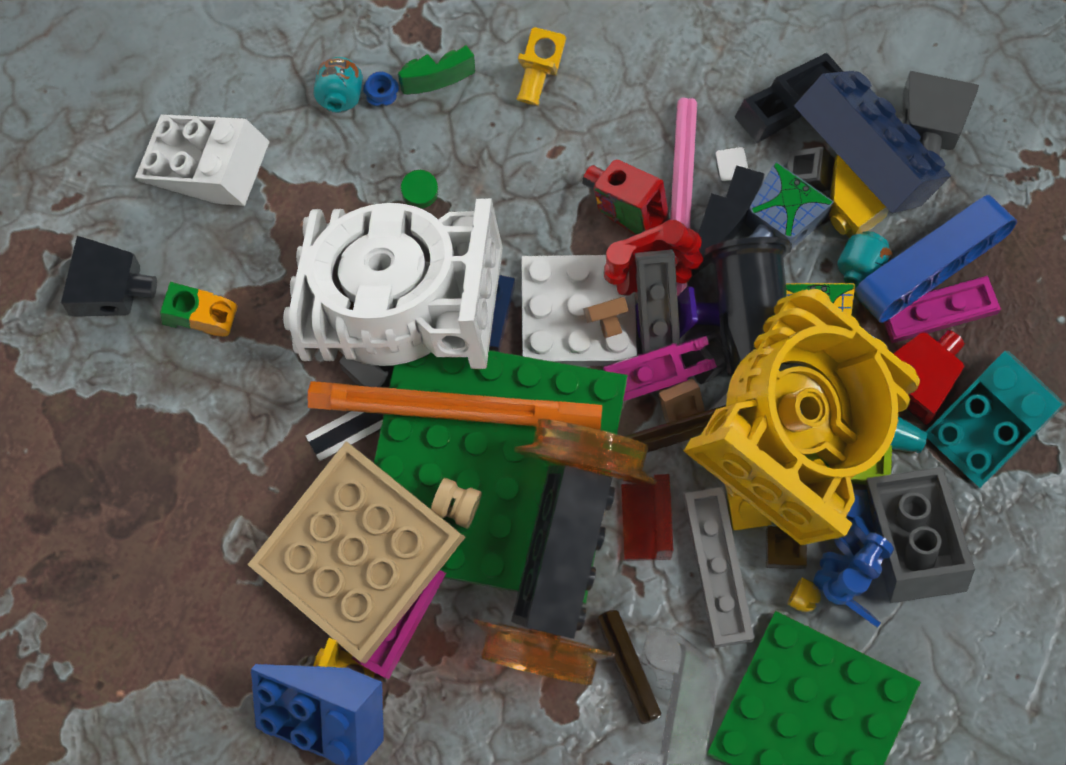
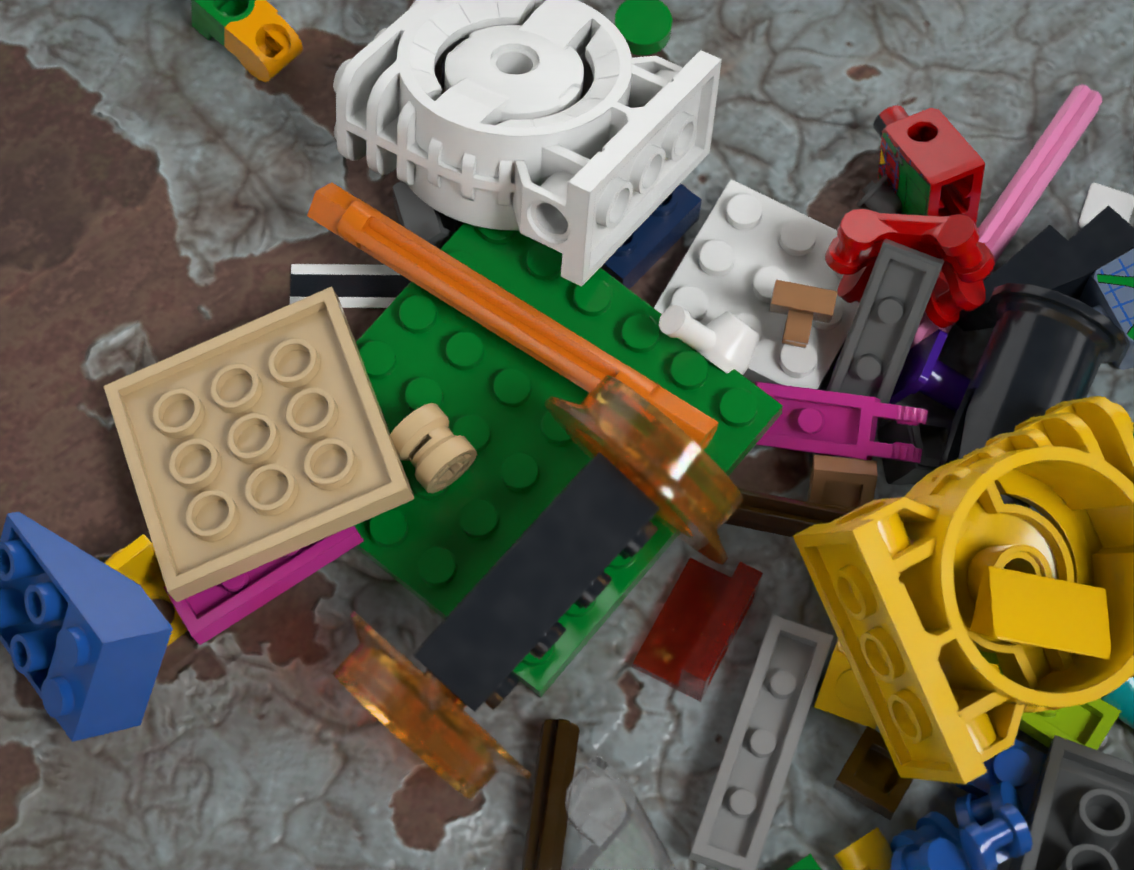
camera: 25 degrees right, 5 degrees down
none -> white bar [659,305,759,375]
none -> dark grey piece [856,174,902,214]
none -> yellow slope [970,565,1111,659]

